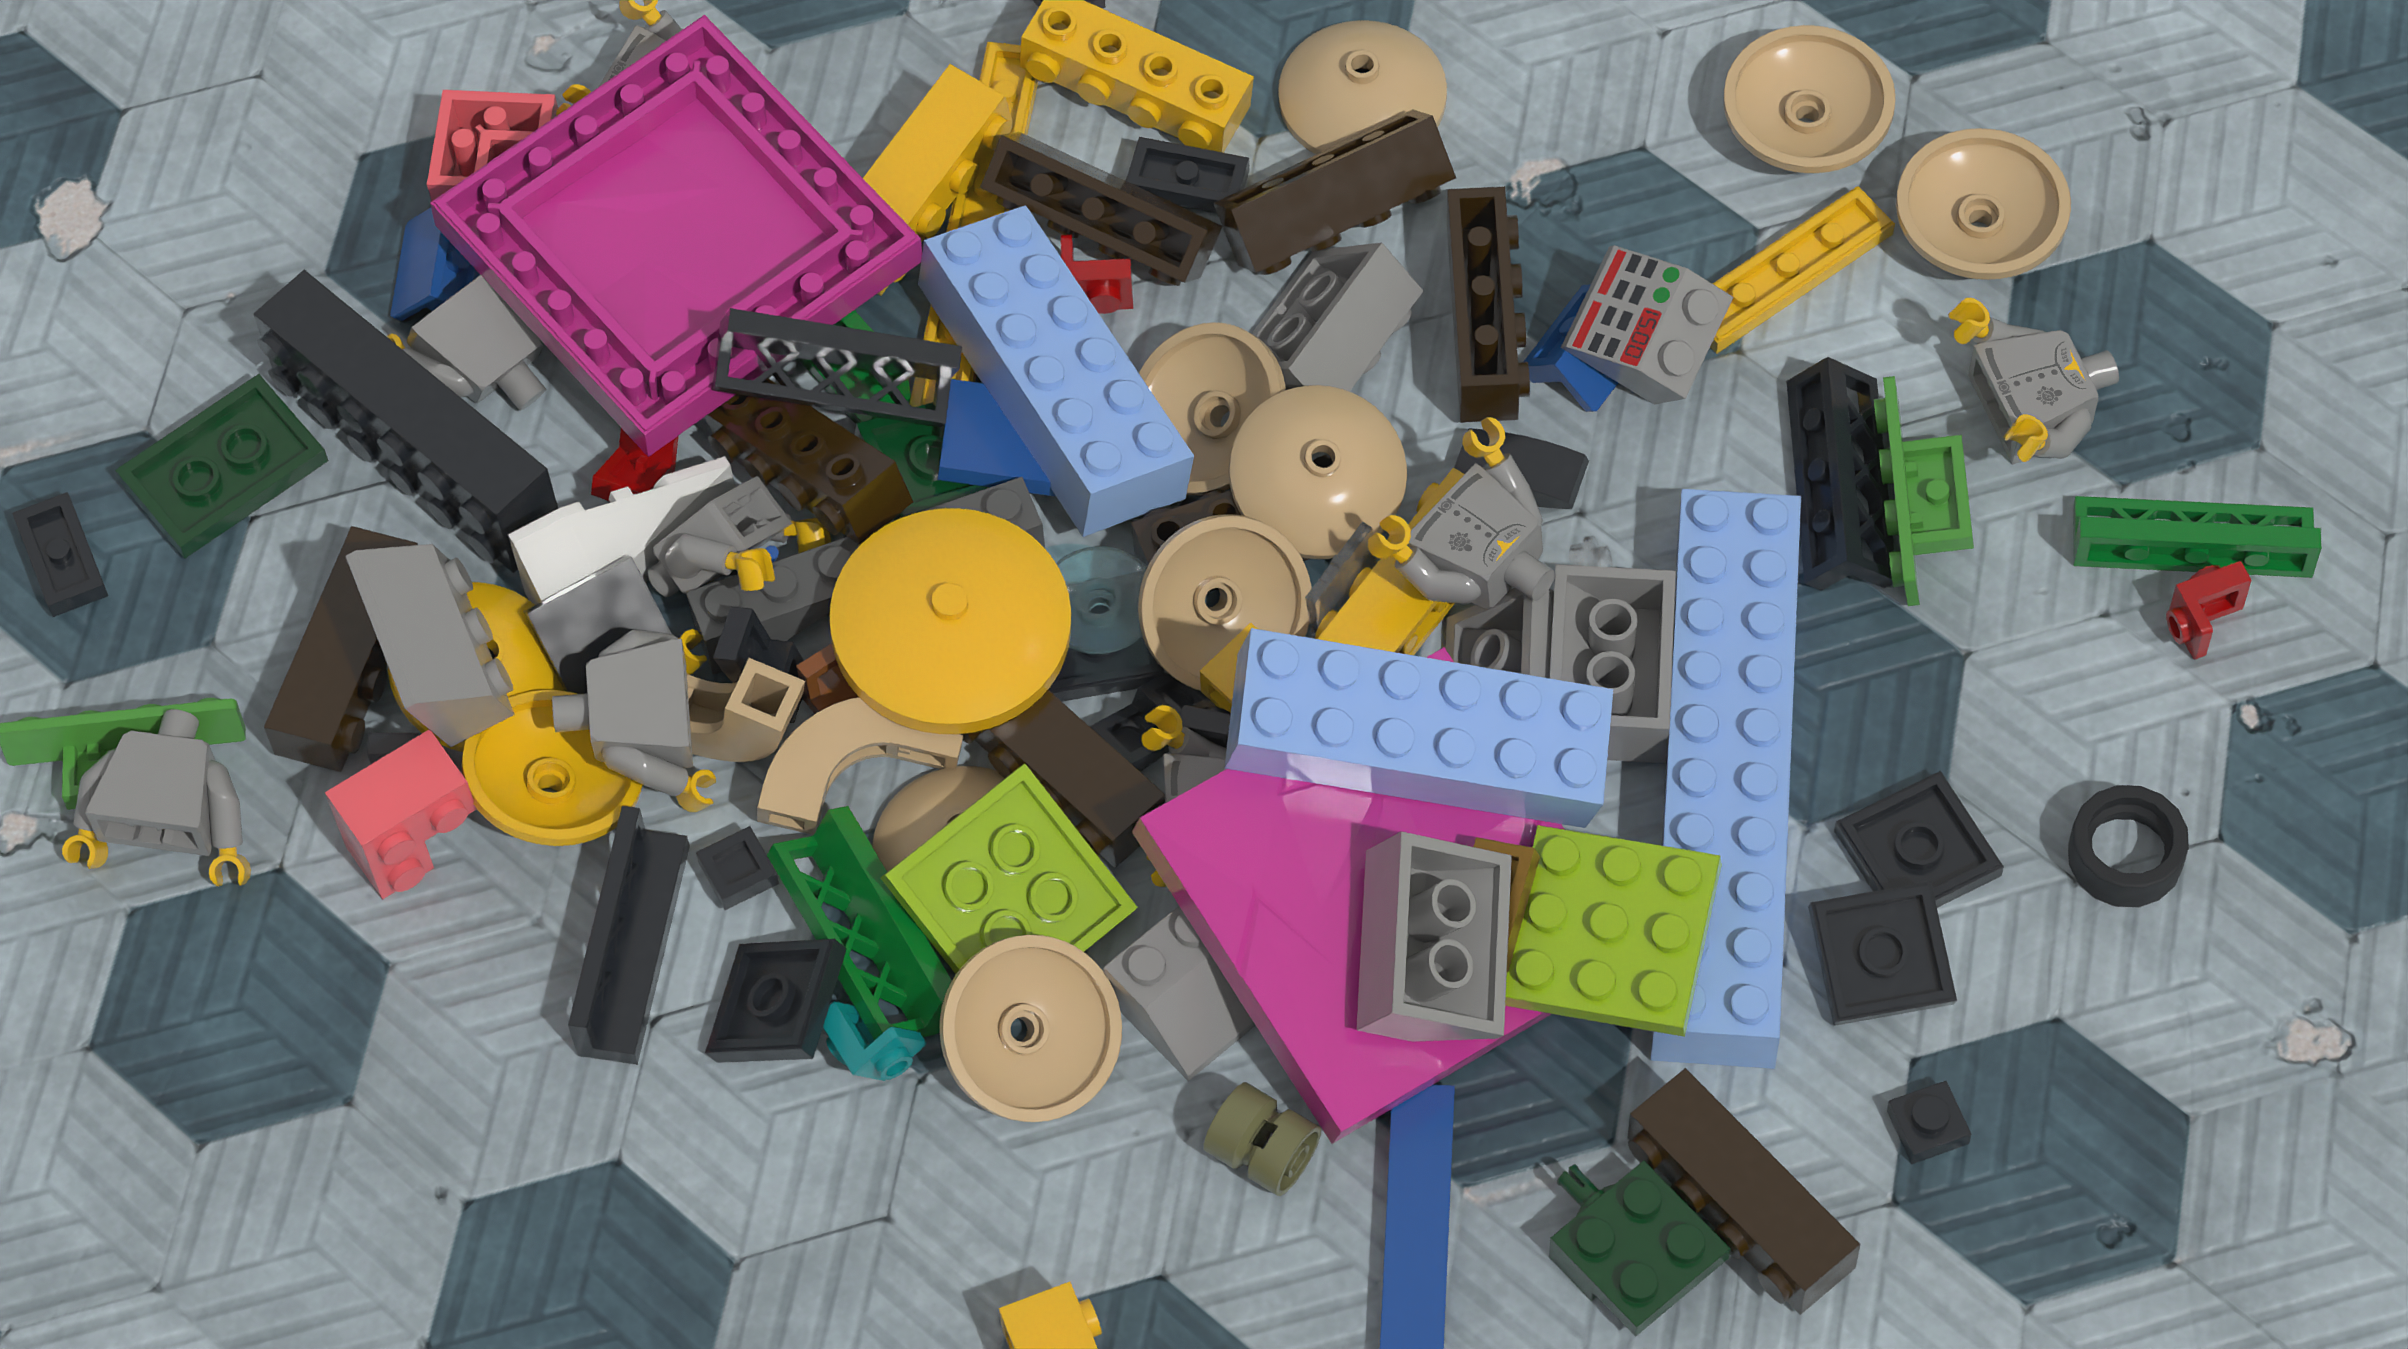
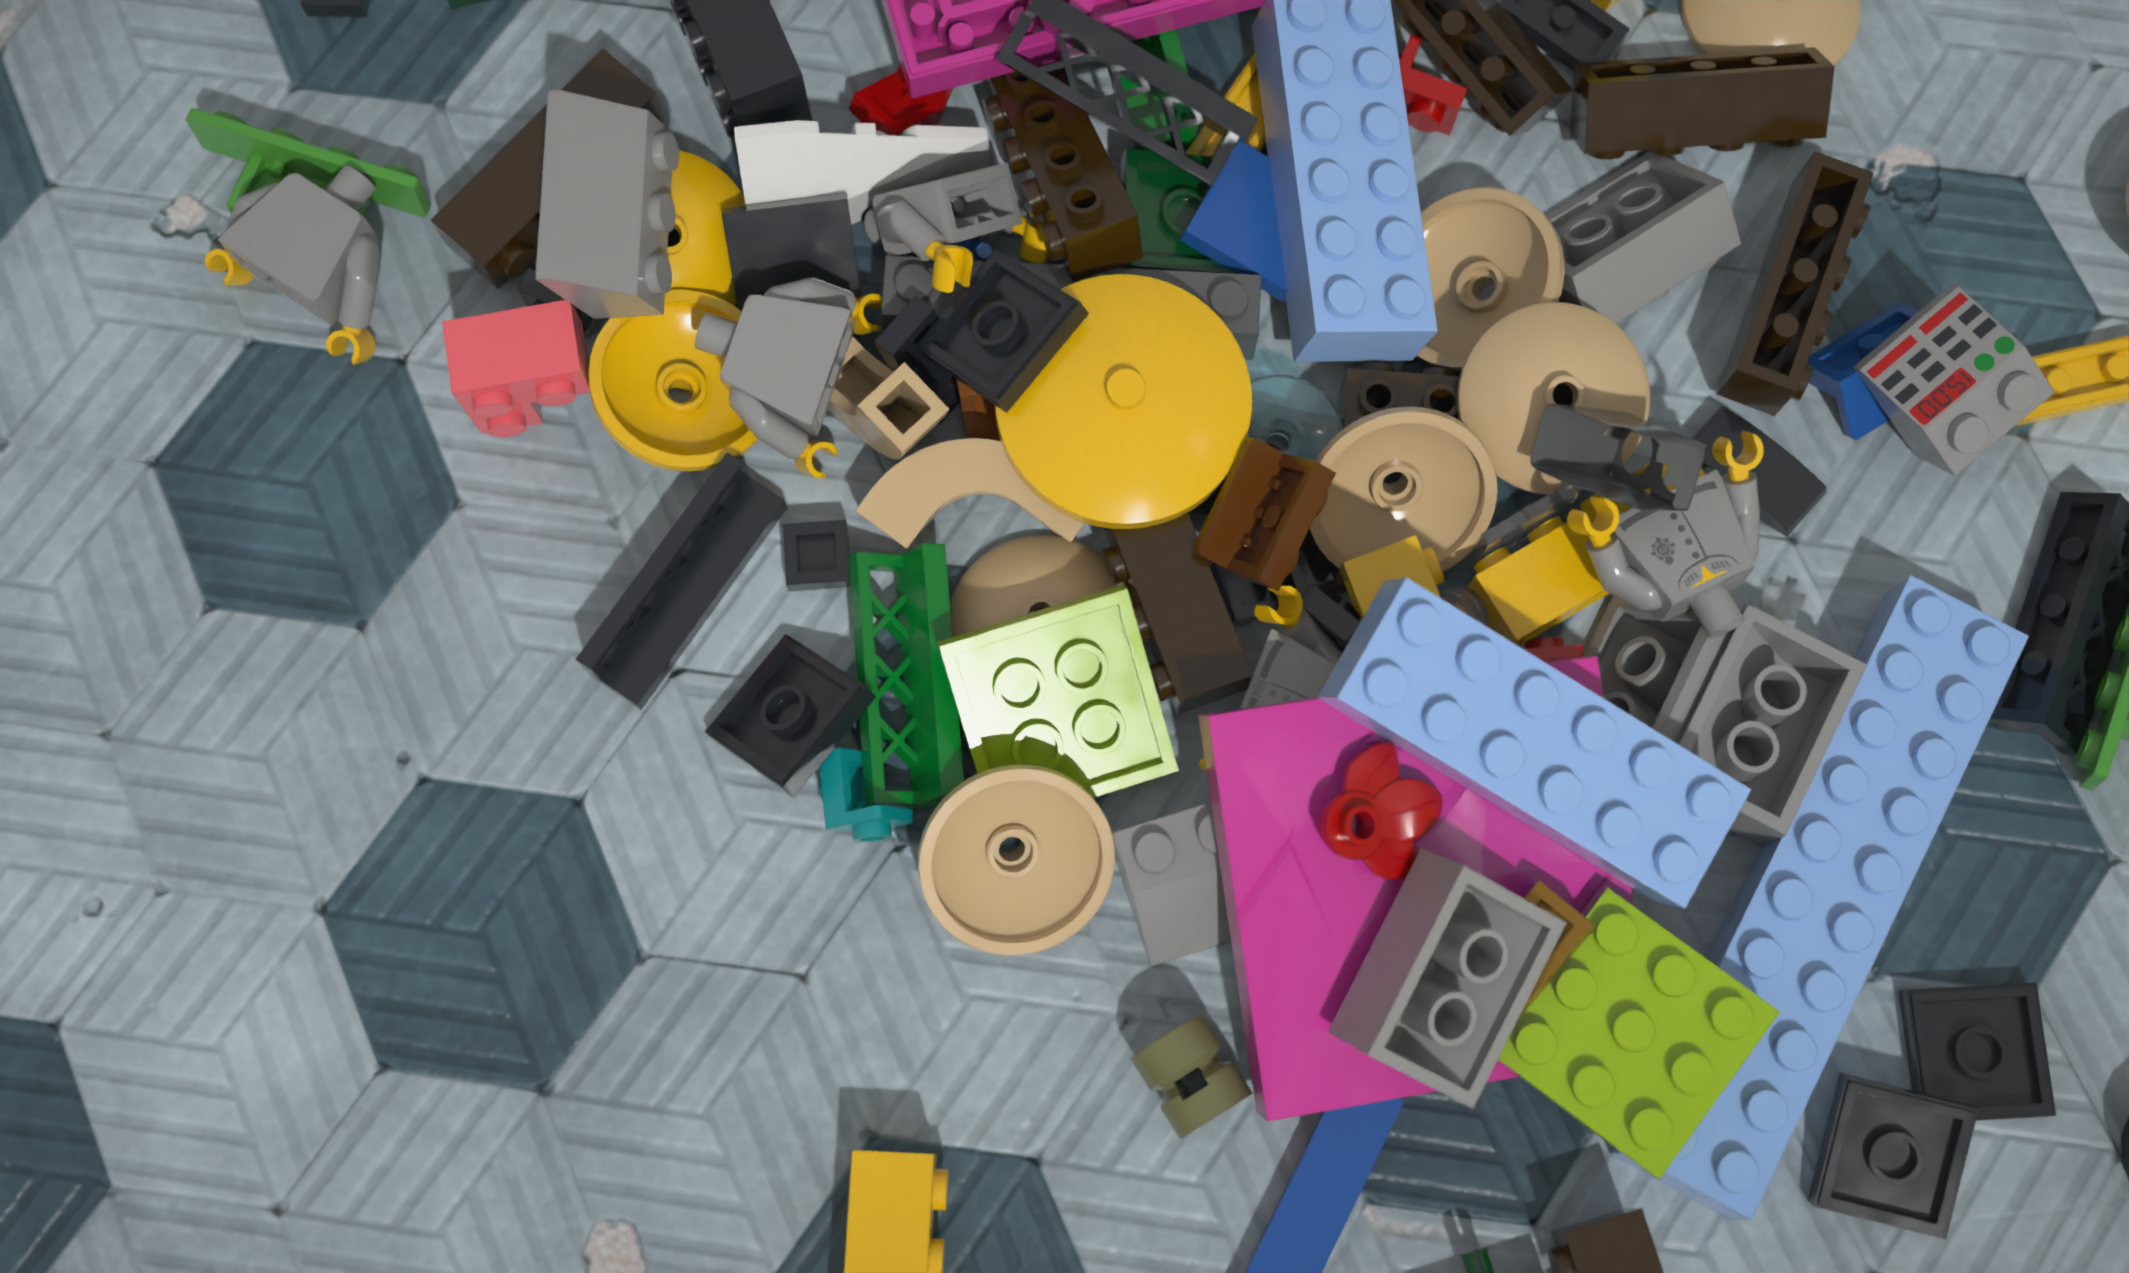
camera: 20 degrees right, 15 degrees up
none -> black tile [915,249,1089,413]
none -> reddish brown bracket [1193,437,1336,591]
none -> red plate [1318,742,1443,880]
none -> dark grey piece [1530,403,1706,511]

